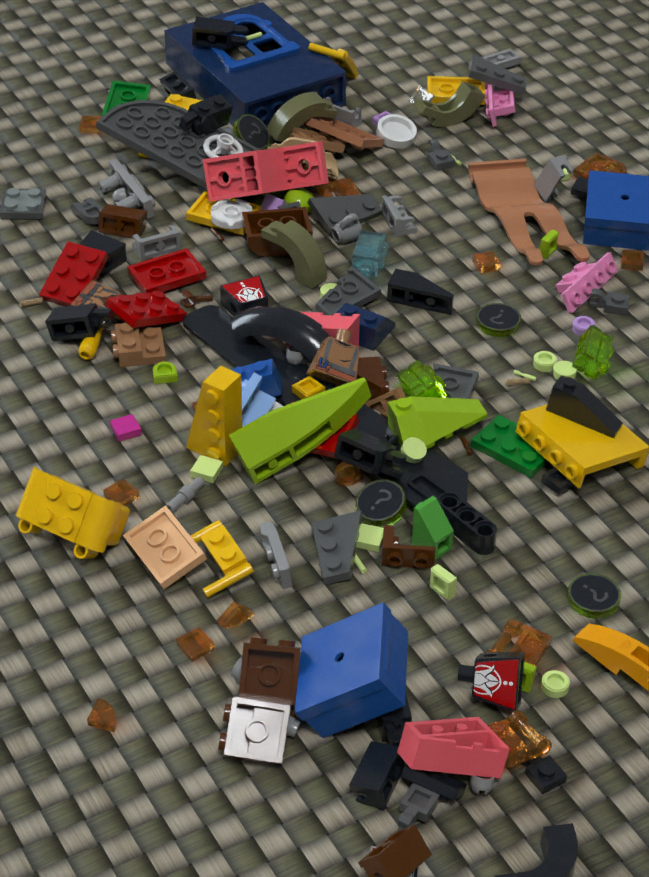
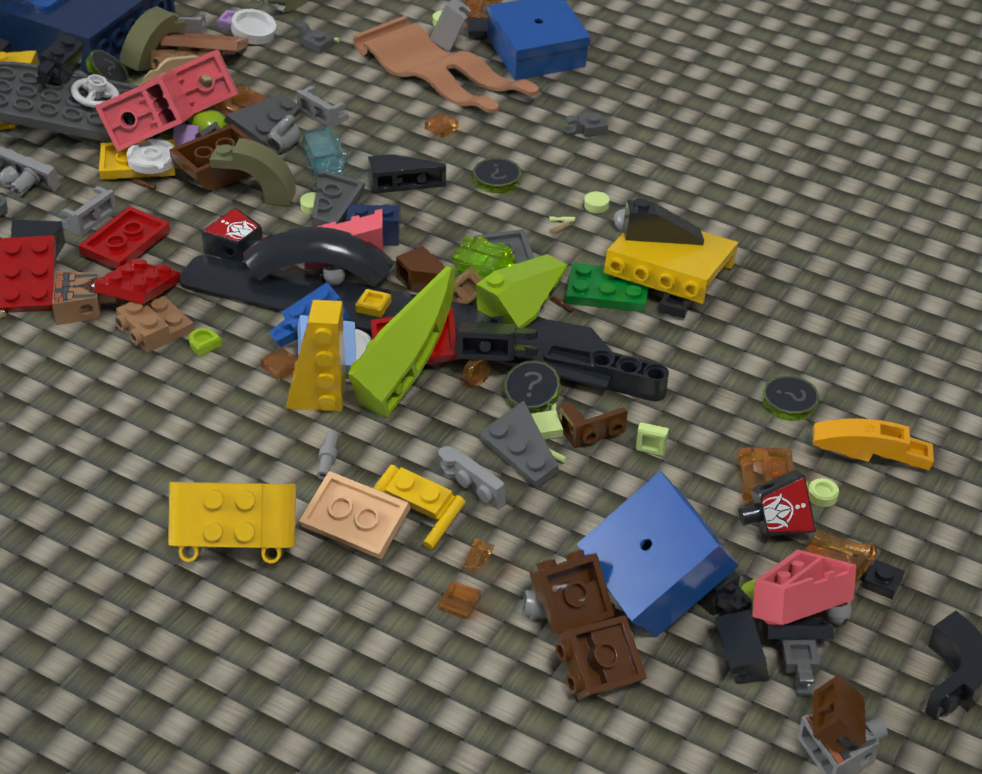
camera: 30 degrees left, 0 degrees up
black hinge [45,303,115,341] -> none
yellow piece [78,328,104,360] -> none
clear orange tile [87,698,117,732] -> none
reddish brown hinge [99,204,147,238] -> none
clear orange tile [103,478,139,506] -> none
dark pink tile [110,414,142,441] -> none
reddish brown hand [180,290,213,308] -> none
yellowish green tile [190,455,223,483] -> none
medium nougat torso [307,329,359,386] -> none
yellowish green tile [400,437,427,463] -> none
bright green slope [412,496,454,560] -> none
yellowish green tile [533,351,557,372] -> none
lime tile [540,229,559,260] -> none
bright pink bracket [555,252,618,313] -> none
lavender tile [572,316,596,336] -> none
clear neon green brick [572,325,614,380] -> none
clear orange tile [621,250,644,271] -> none

